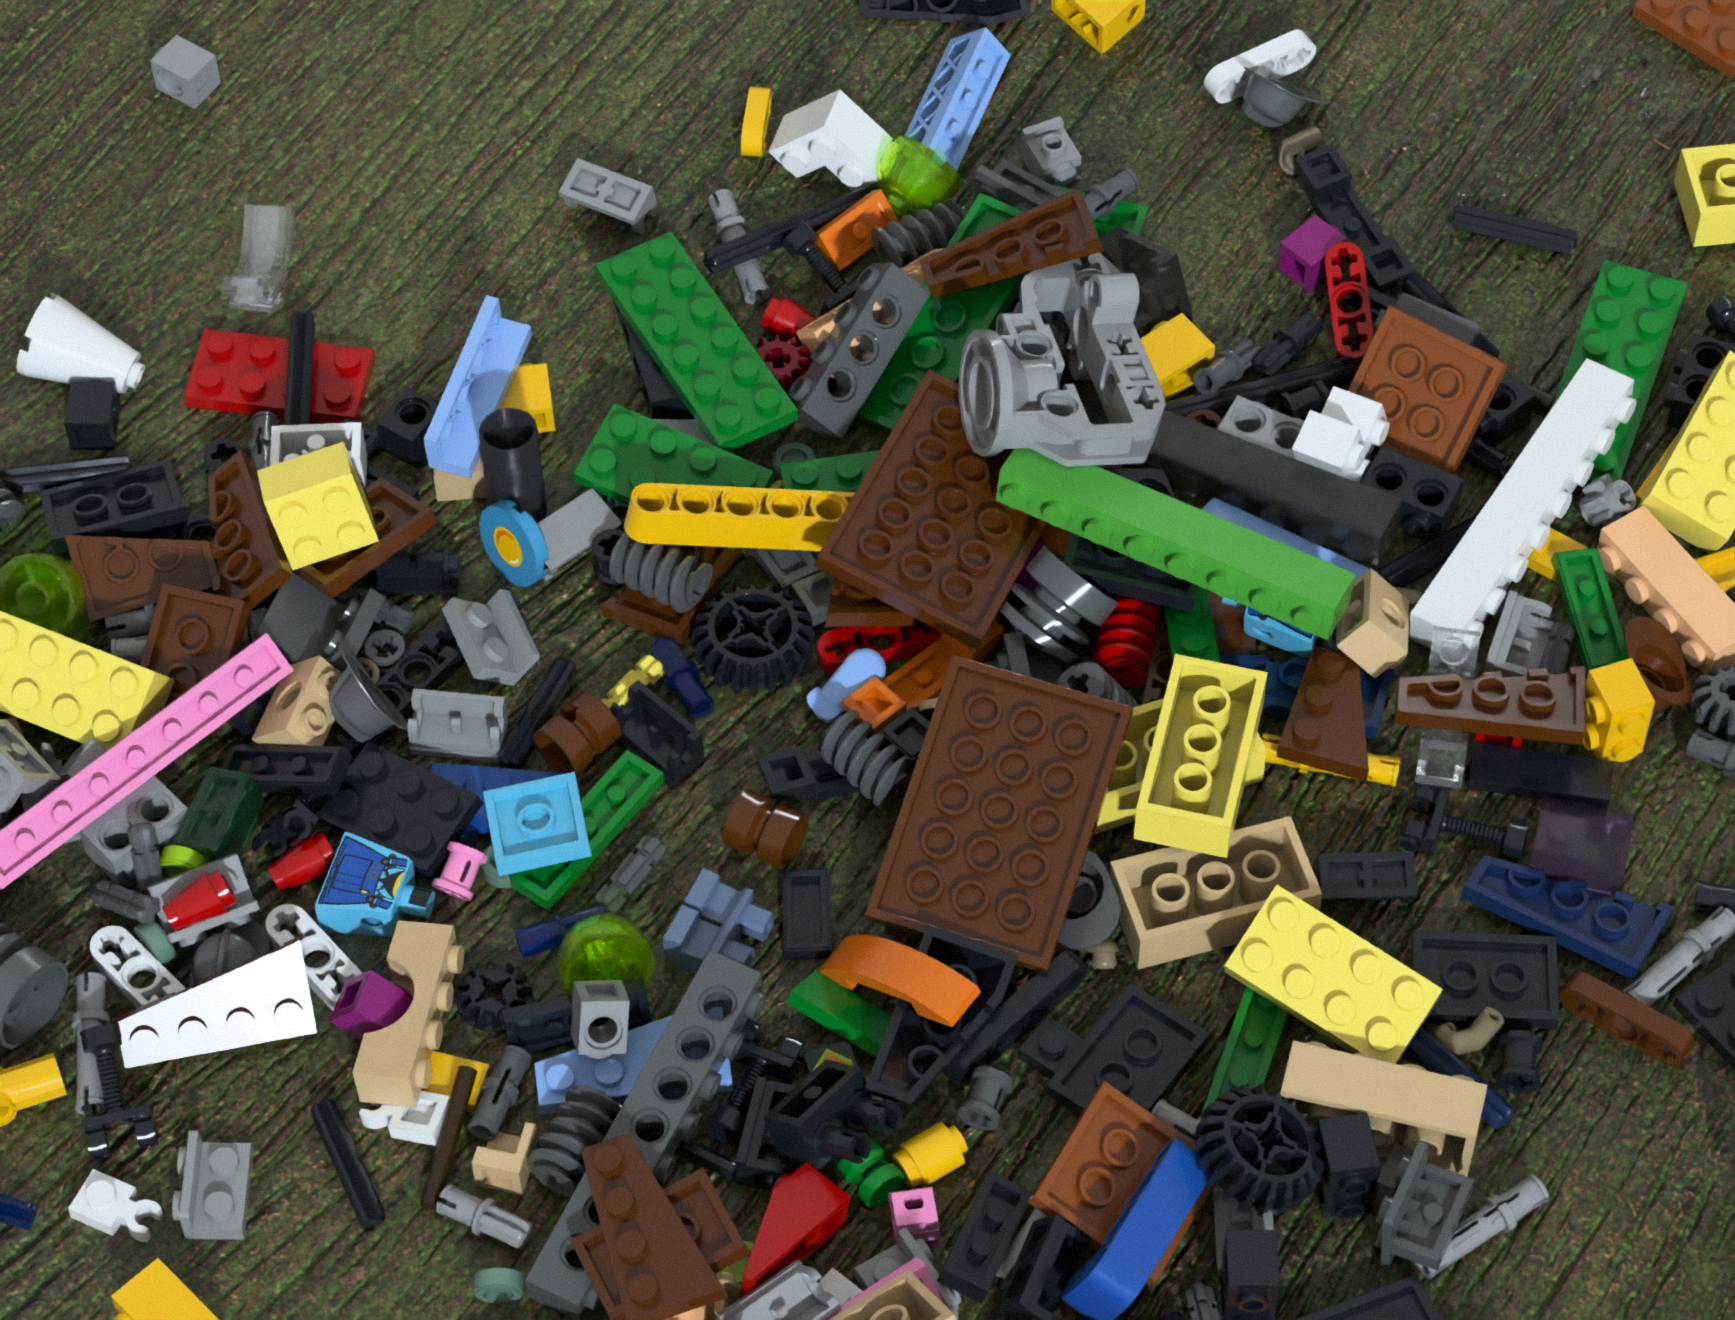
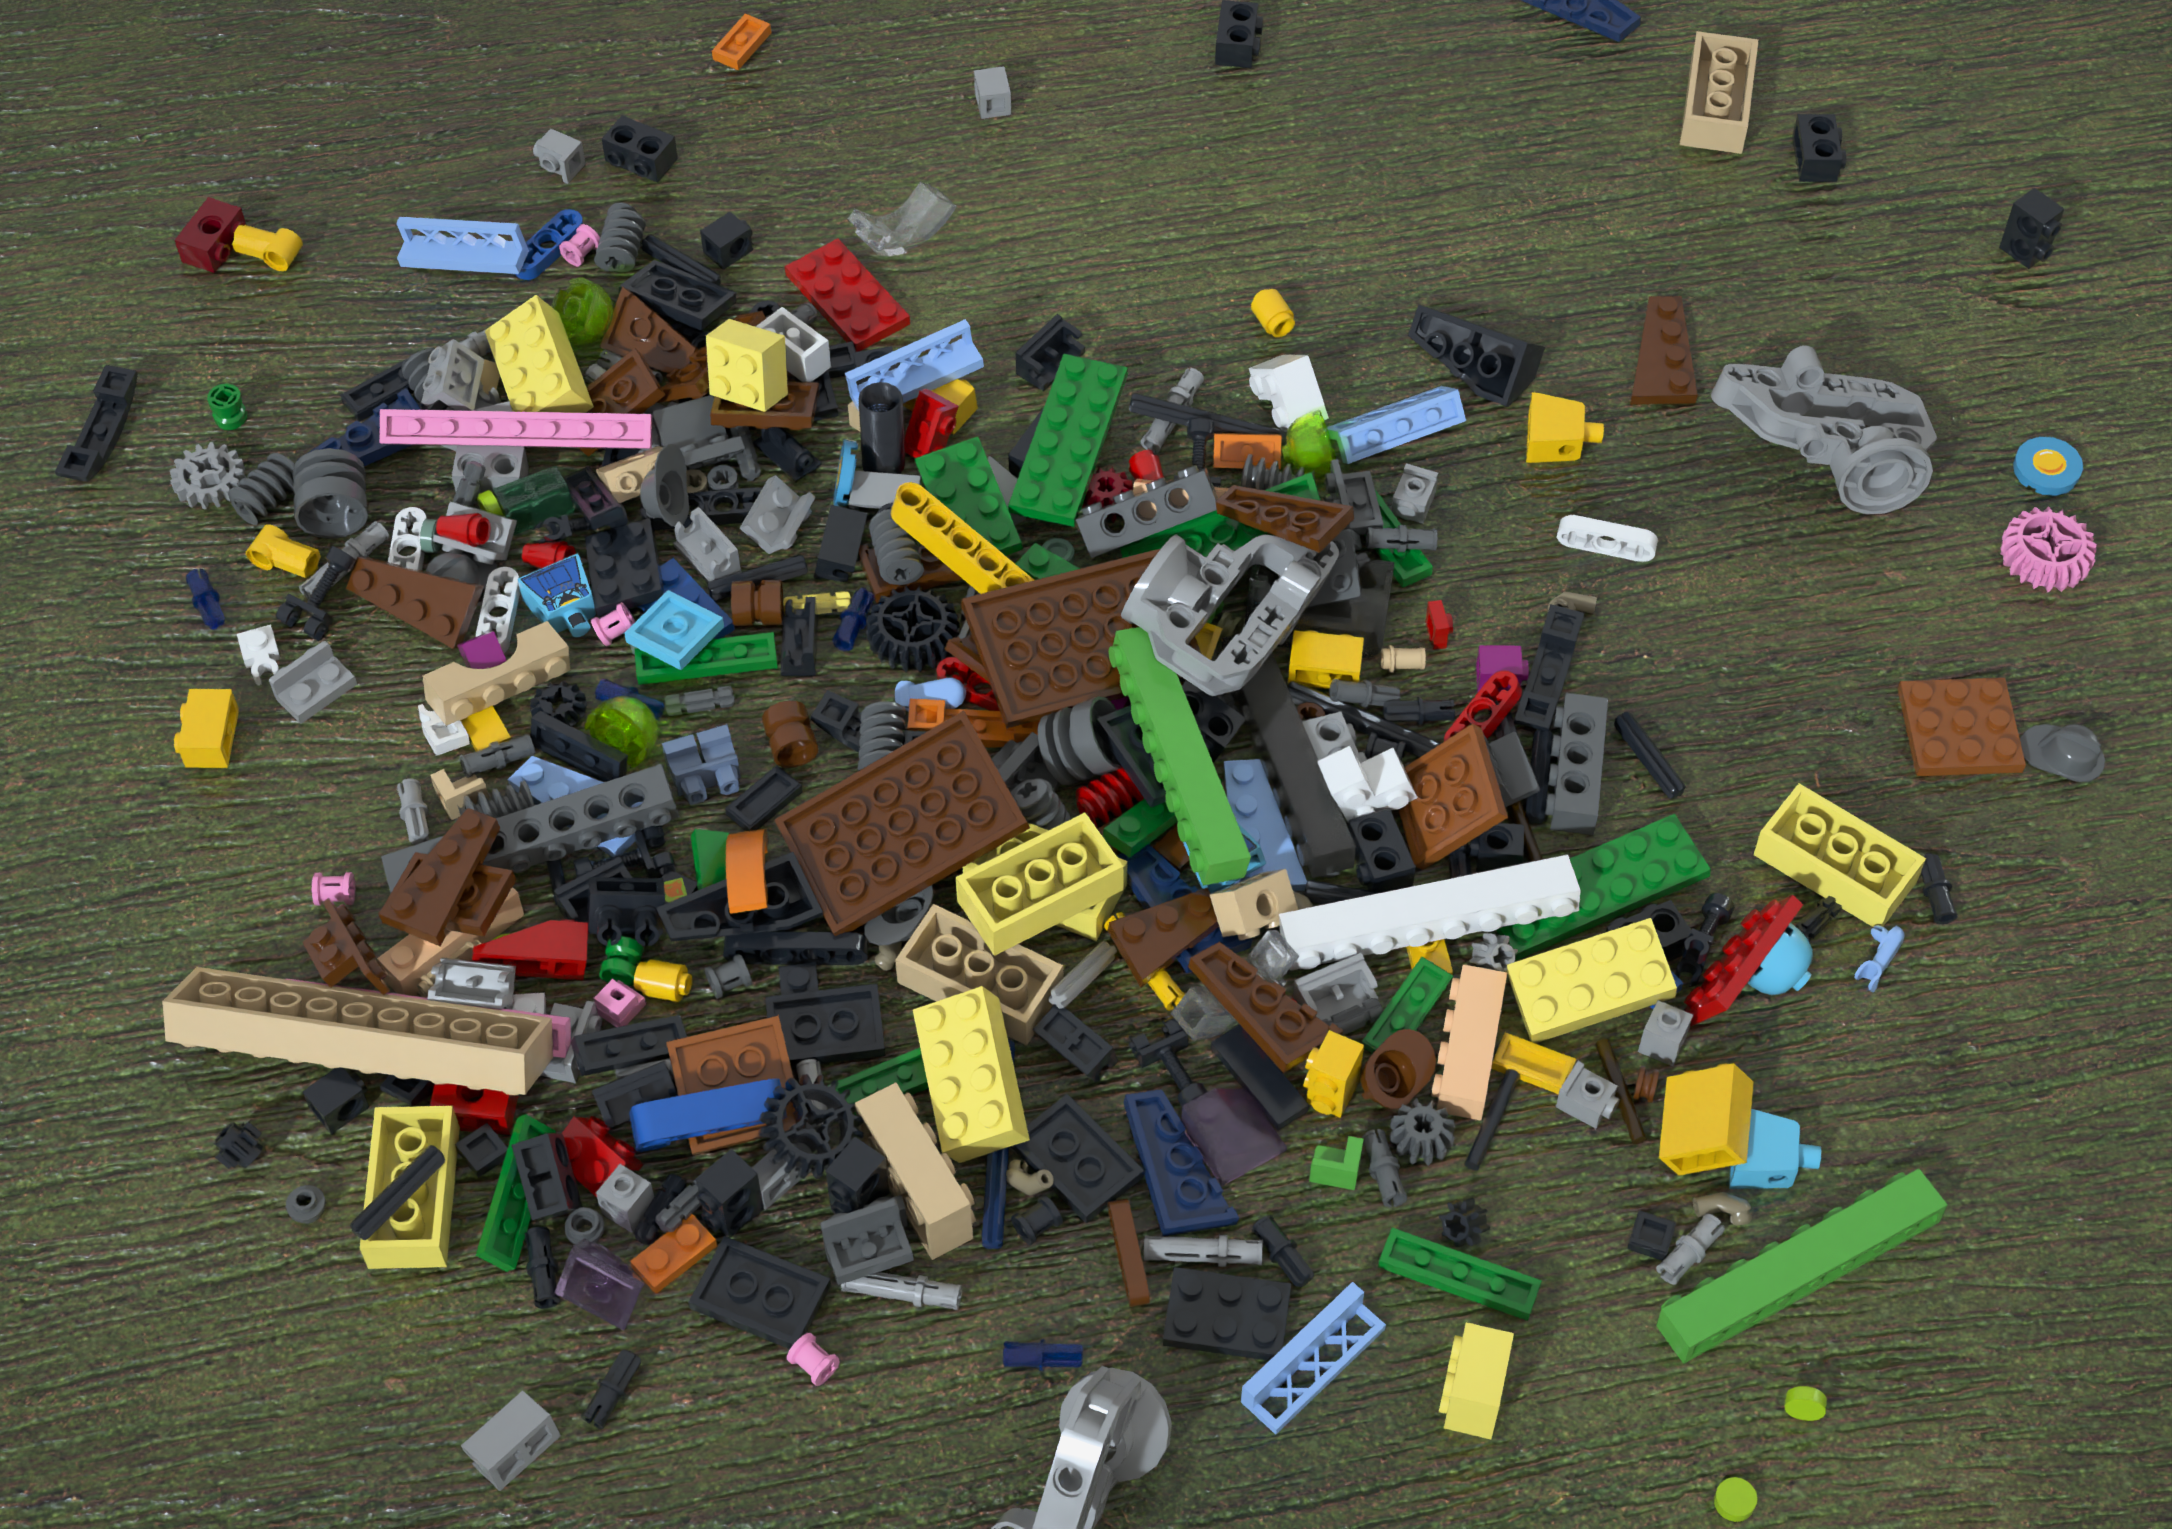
camera: 45 degrees right, 0 degrees up
white cone [16,293,145,394] -> none
dark grey axle [91,880,160,925] -> none
black axle [284,311,315,425] -> none
black axle [311,1099,385,1229] -> none
dark brown bar [420,1066,477,1210] -> none
sand green tile [473,1268,524,1303] -> none
light grey hinge [558,158,659,234] -> none
light grey brick [571,980,630,1059] -> none
yellow beam [741,86,772,157] -> none
dark grey piece [1242,66,1331,128] -> none
none -> black hinge [814,505,867,582]
none -> red bracket [904,388,959,458]
none -> clear blue axle [1003,1339,1084,1371]
none -> black hinge [1015,314,1085,391]
none -> light grey axle [1049,941,1117,1009]
none -> yellow brick [1251,289,1295,337]
none -> bright green panel [1309,1136,1364,1190]
none -> tan pin [1381,645,1426,673]
none -> red plate [1425,600,1453,650]
none -> dark grey brick [1545,693,1608,835]

